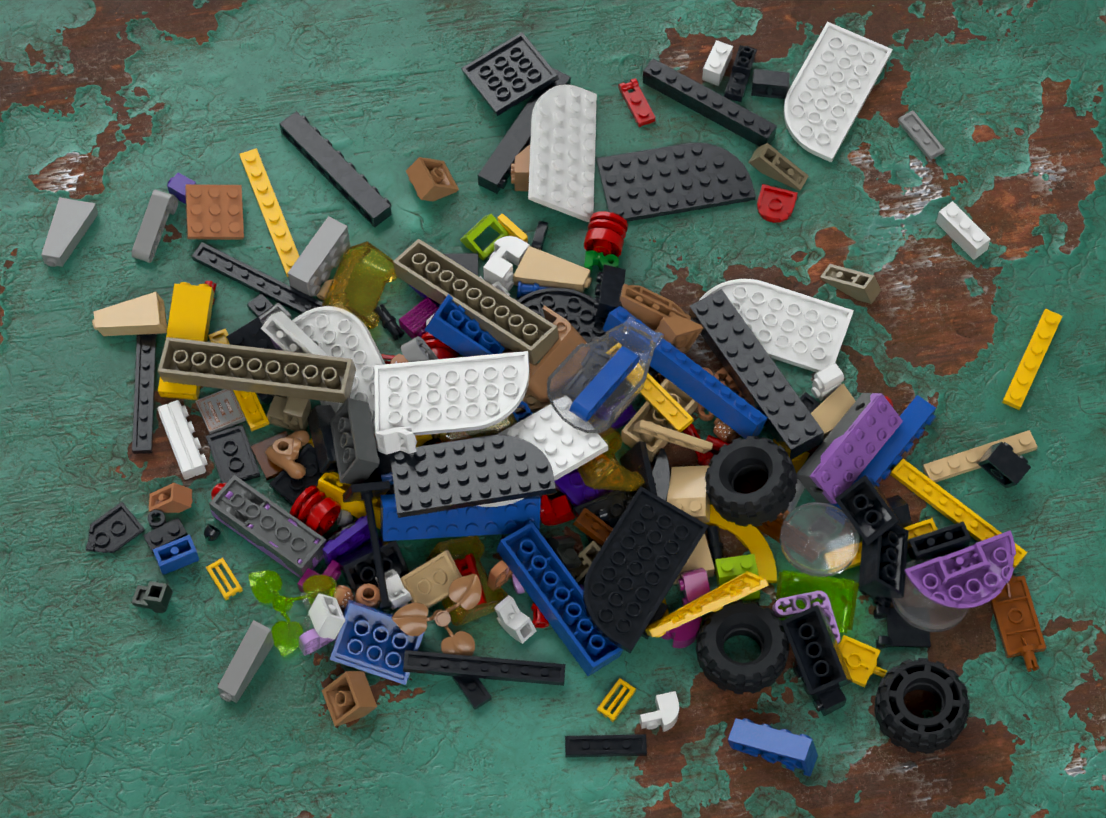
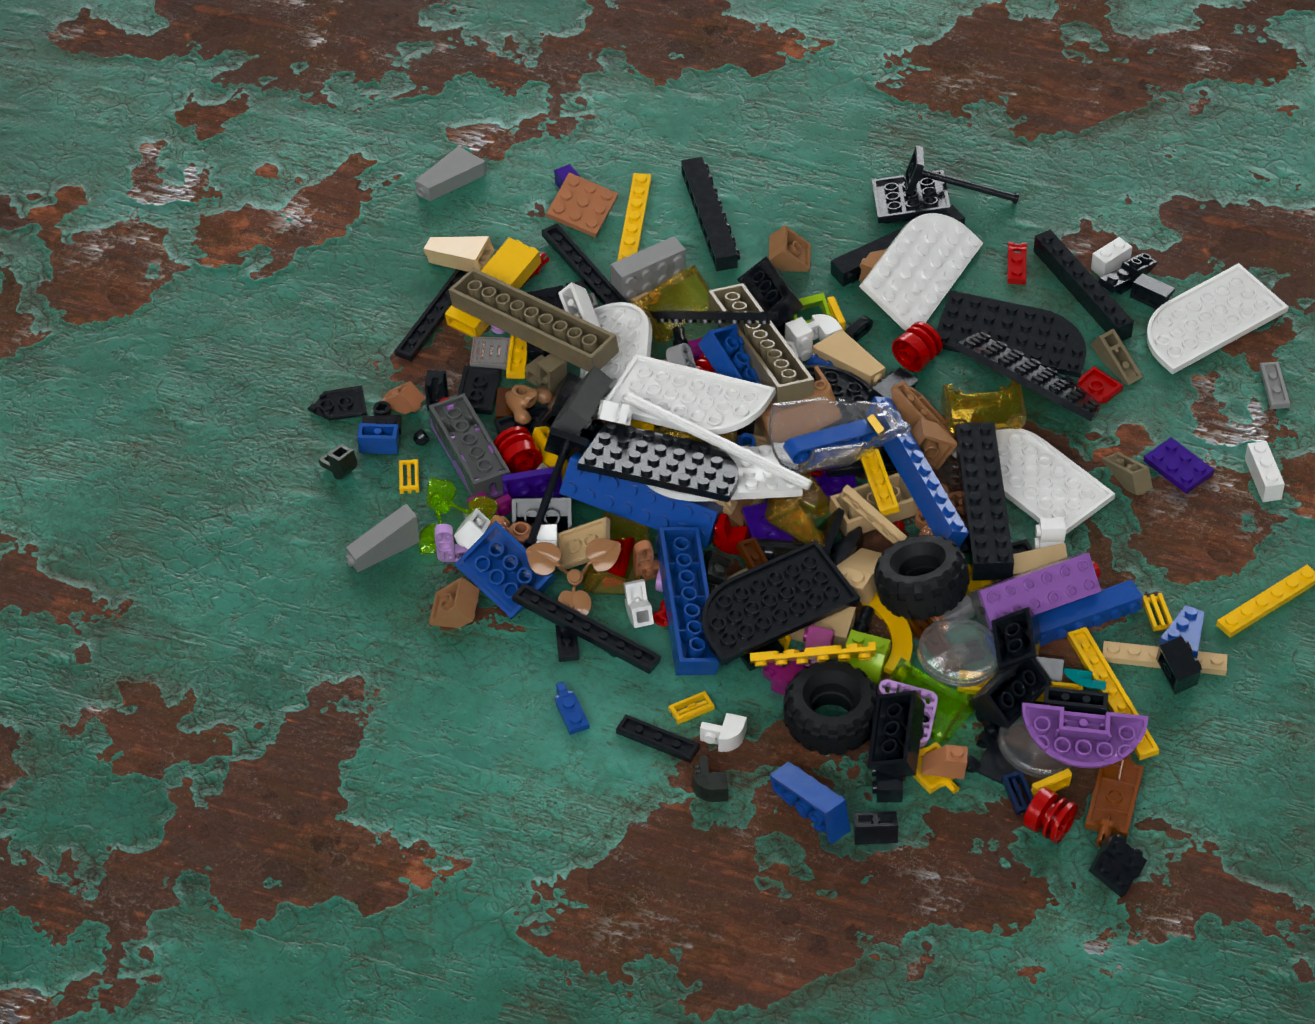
camera: 30 degrees right, 15 degrees down
light grey beam [132,189,178,263] -> none
white brick [157,400,208,480] -> none
green leg [584,250,619,273] -> none
black tyre [874,658,970,754] -> none
none -> black hinge [425,370,449,411]
none -> blue hinge [555,682,590,735]
none -> white axle [625,393,812,490]
none -> black plate [649,310,778,324]
none -> pearl dark grey brick [692,756,728,802]
none -> black brick [737,256,804,328]
none -> black hinge [854,811,898,845]
none -> yellow tile [867,414,885,437]
none -> black tile [904,145,1019,204]
none -> nougat slope [922,744,968,779]
none -> clear yellow windscreen [941,379,1027,433]
none -> black plate [955,332,1100,421]
none -> dark blue tile [1001,770,1034,816]
none -> red wheel [1023,787,1078,844]
none -> yellow tile [1031,768,1072,797]
none -> teal slope [1063,668,1106,690]
none -> black plate [1089,834,1147,897]
none -> yellow tile [1142,593,1173,631]
none -> dark purple plate [1144,437,1214,494]
none -> wing [1159,605,1205,658]

